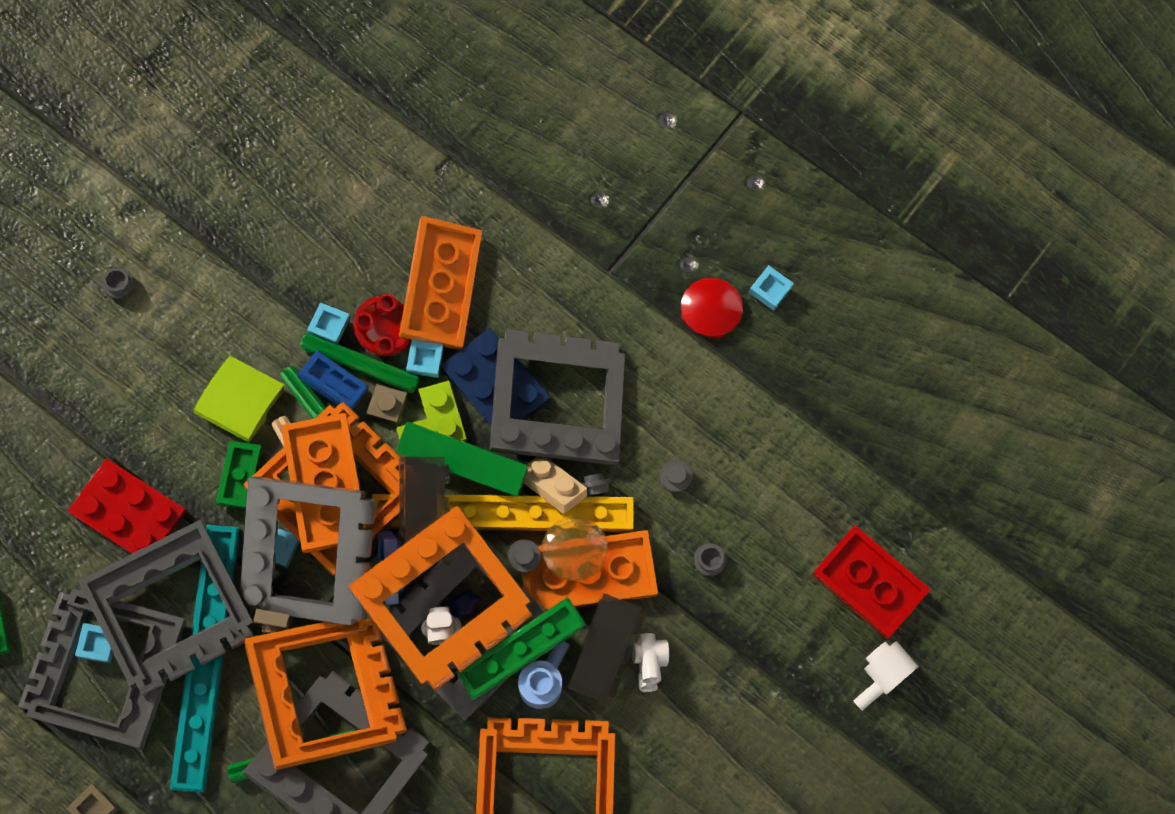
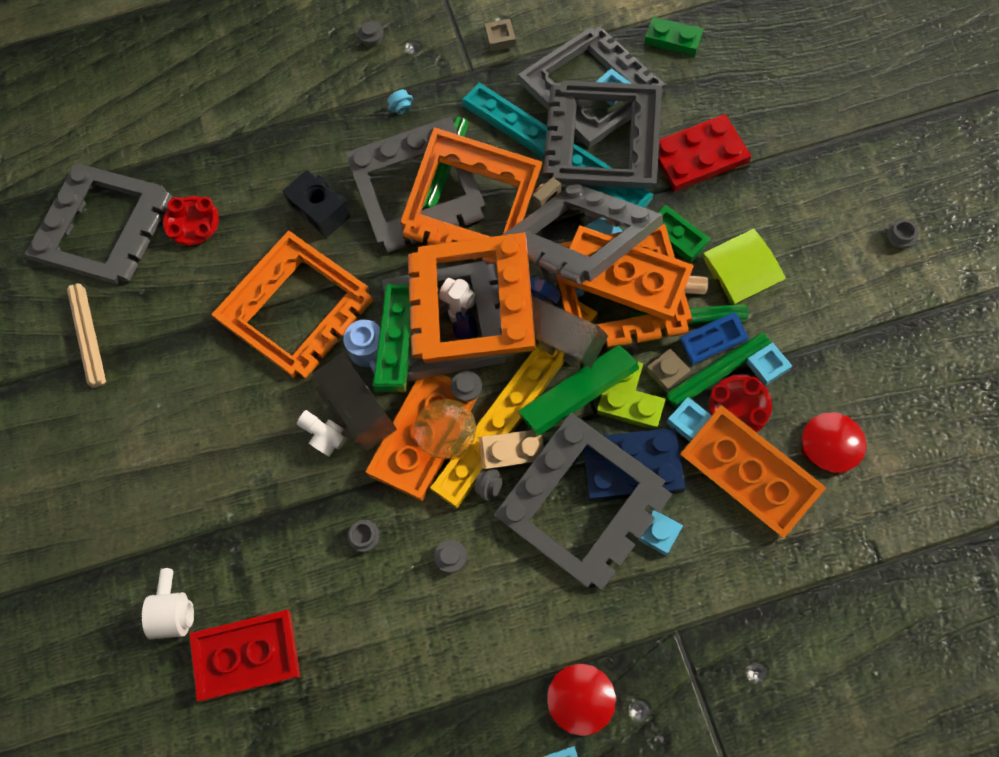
camera: 135 degrees right, 5 degrees down
none -> medium azure plate [638,510,683,556]
none -> red dish [801,412,867,475]

